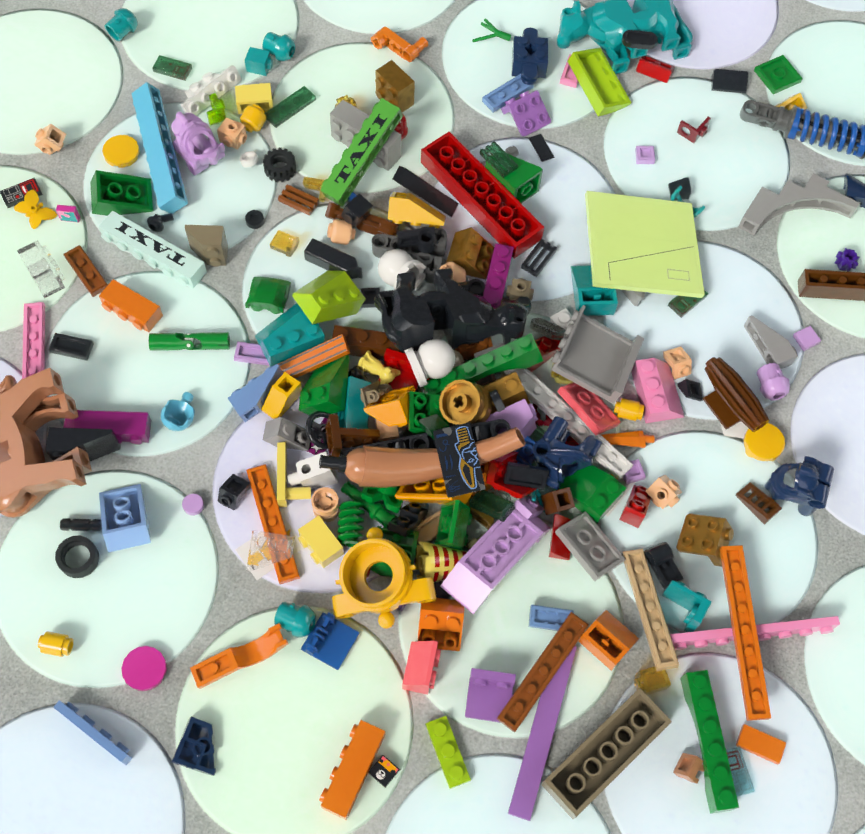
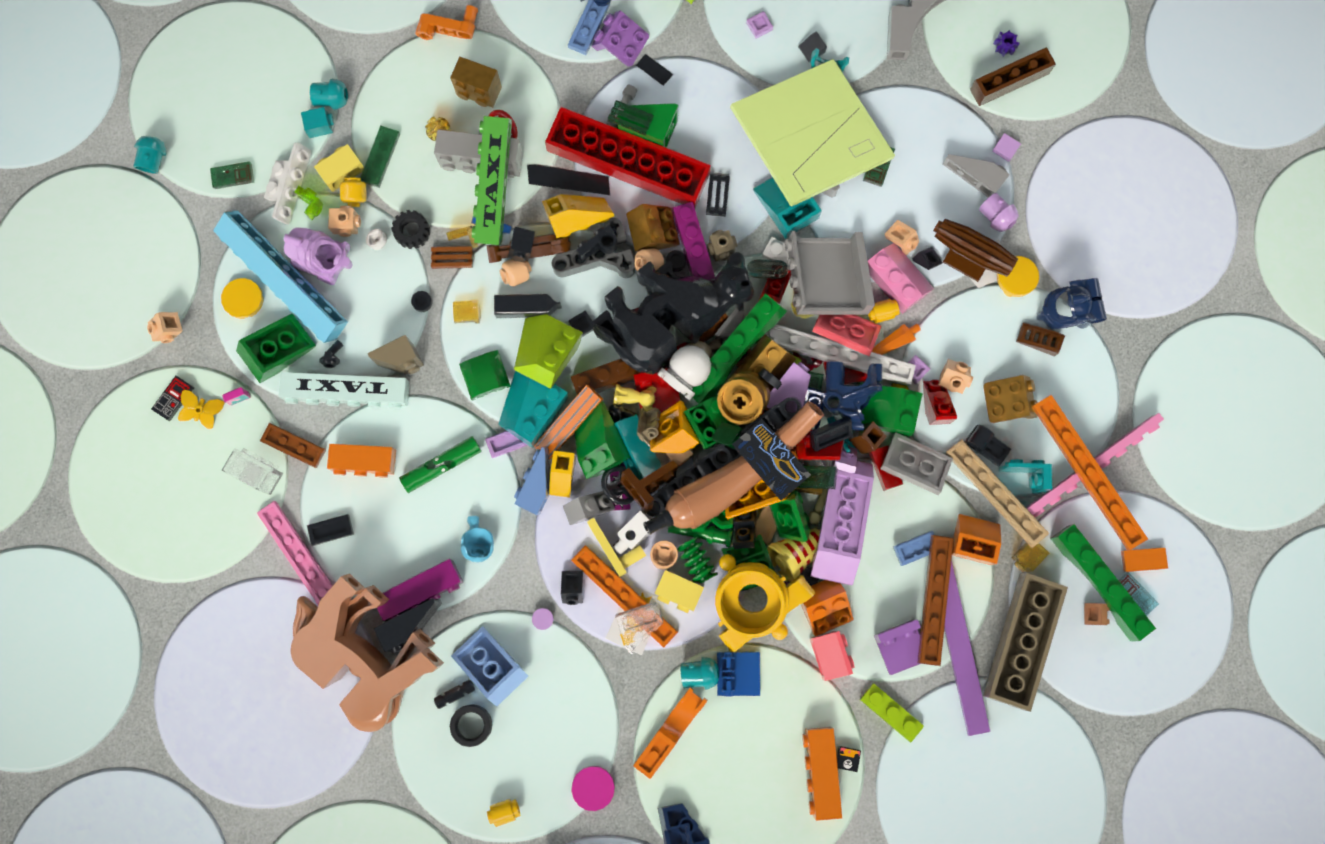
camera: 25 degrees left, 15 degrees up
white tile [378,249,426,291] -> none

